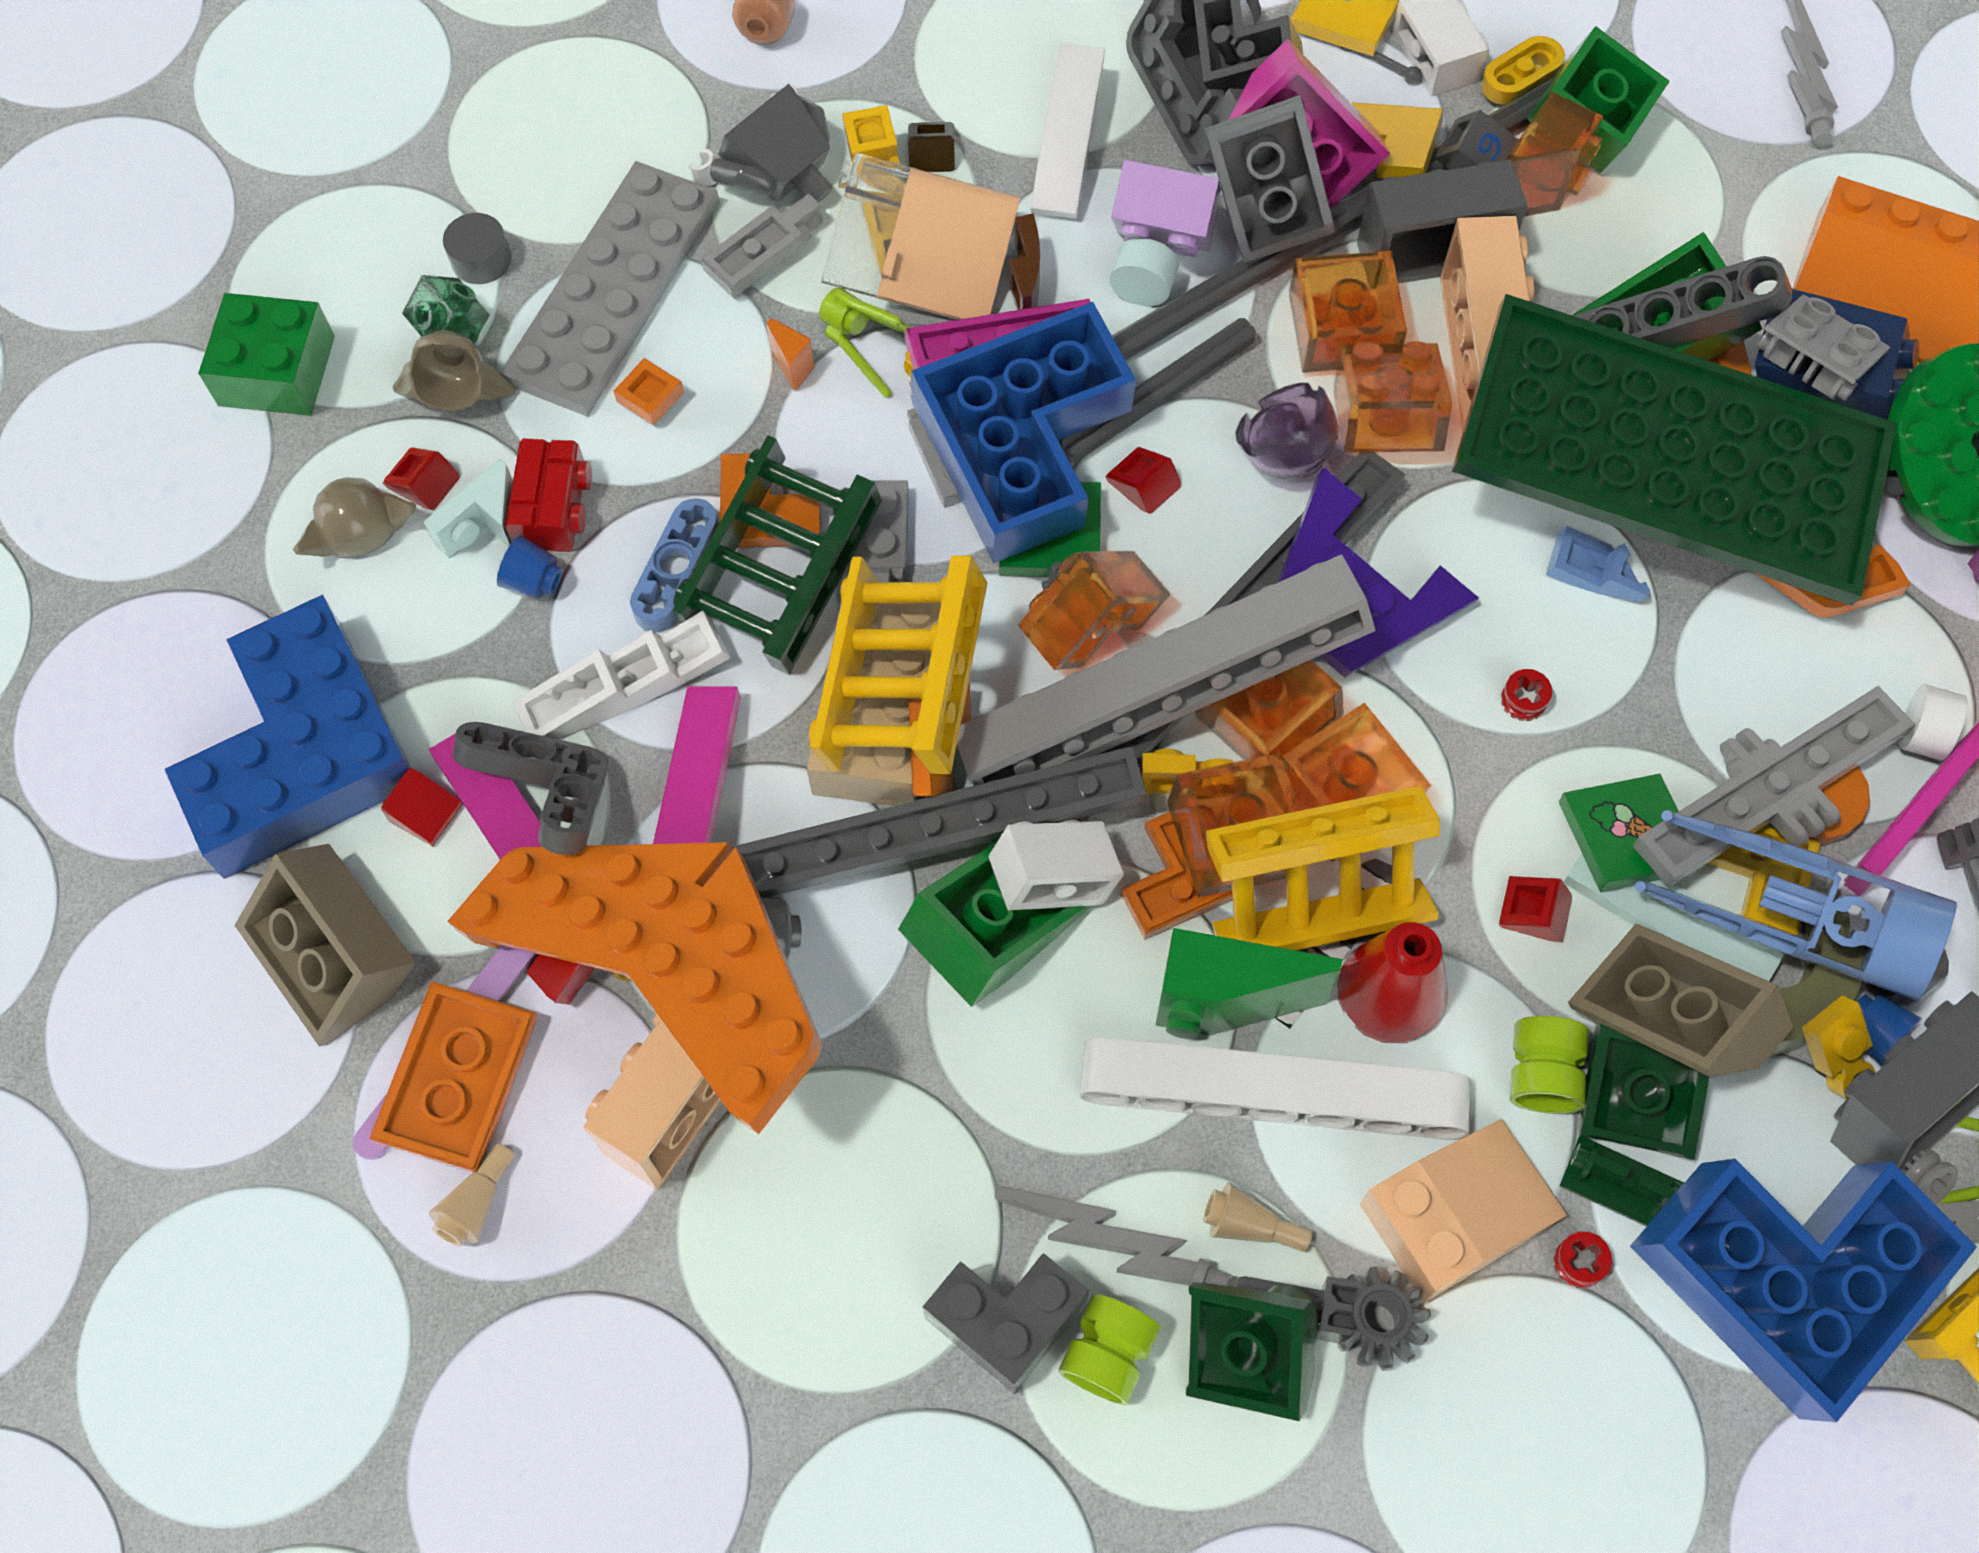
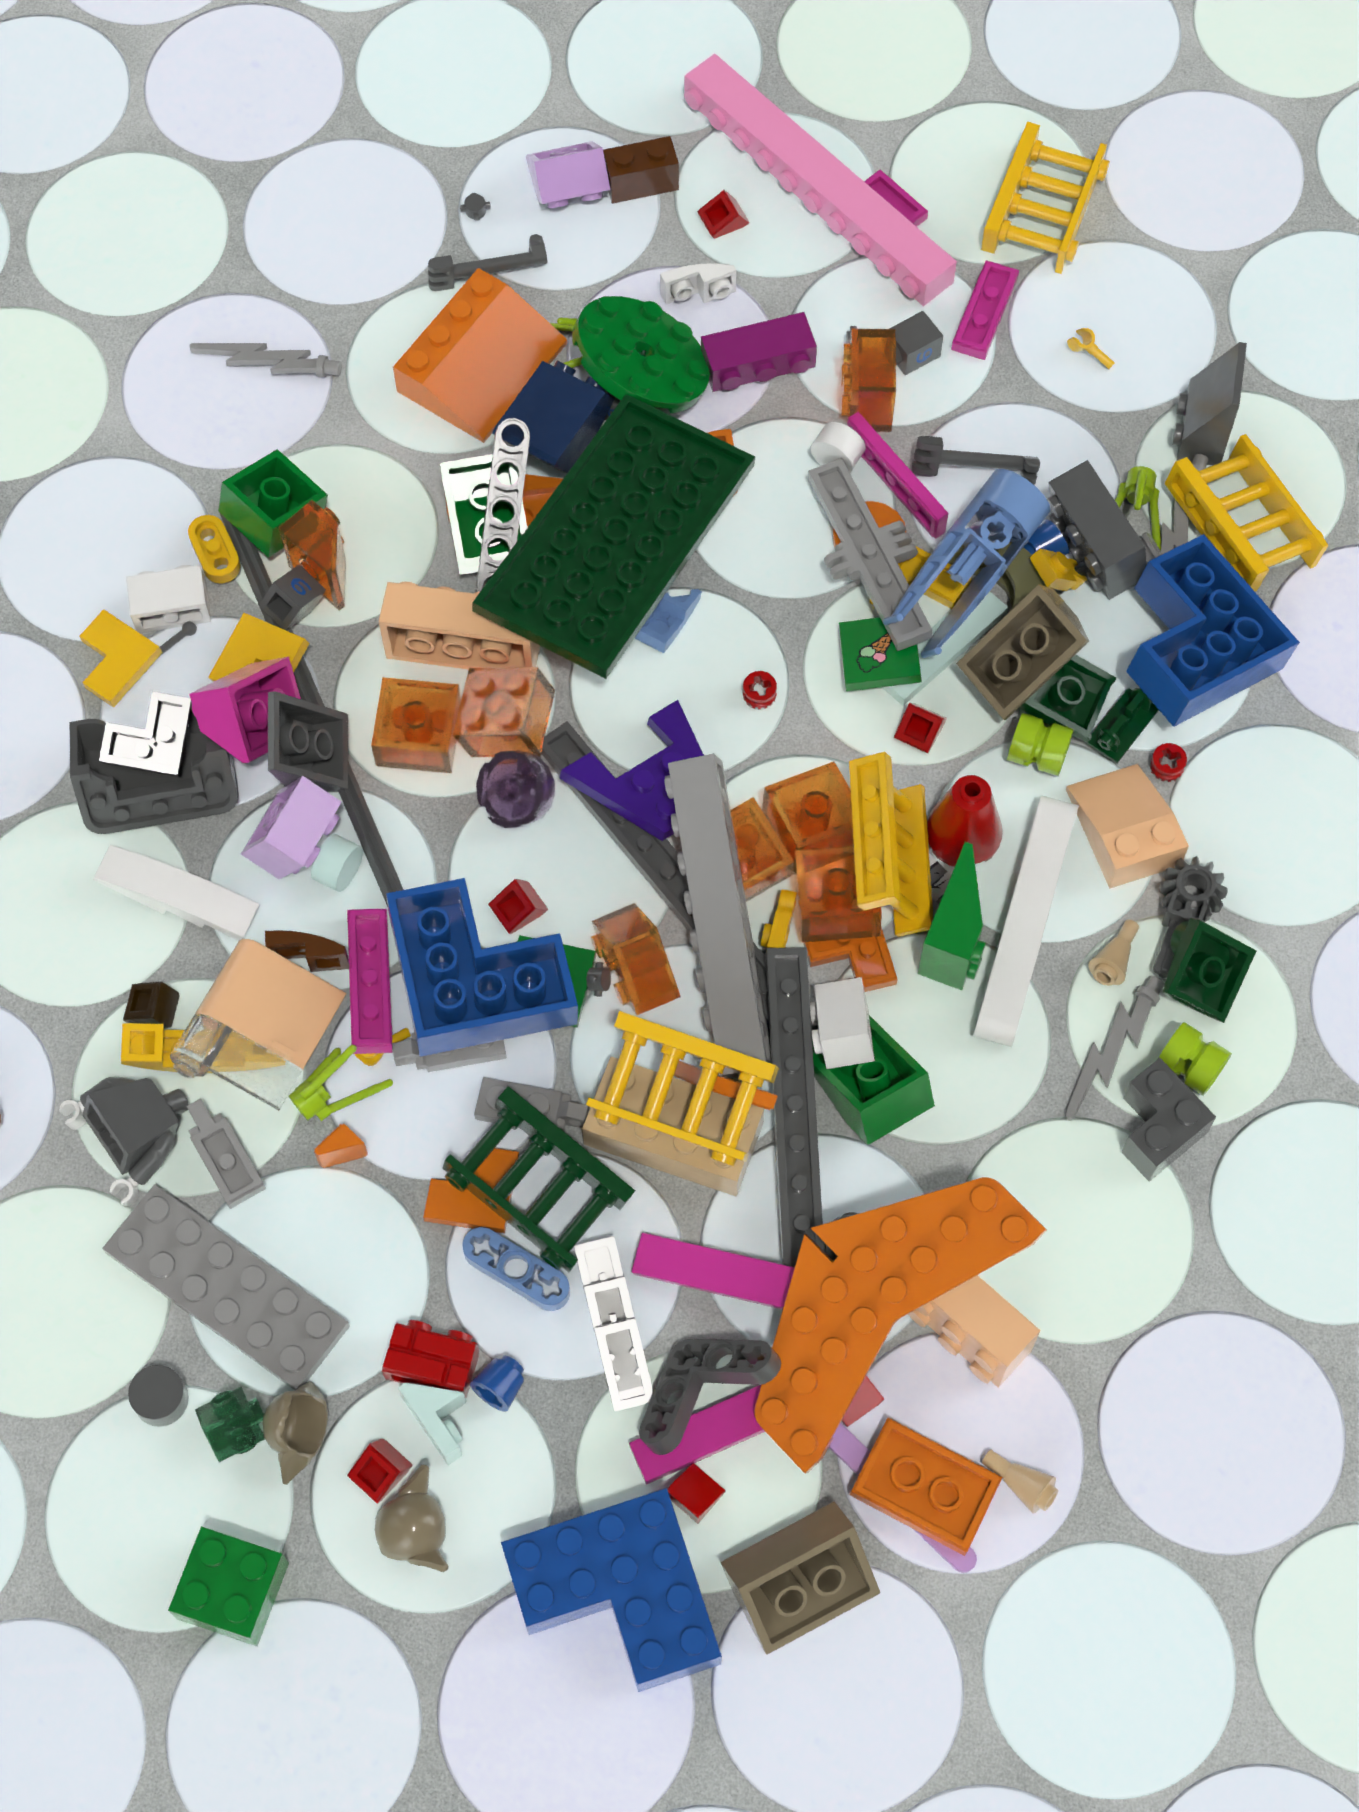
camera: 80 degrees left, 0 degrees up
orange plate [613,358,684,425] -> none
dark grey axle [1058,318,1256,463] -> none
dark grey piece [1357,160,1528,288] -> none
light grey hinge [1757,294,1891,401] -> none

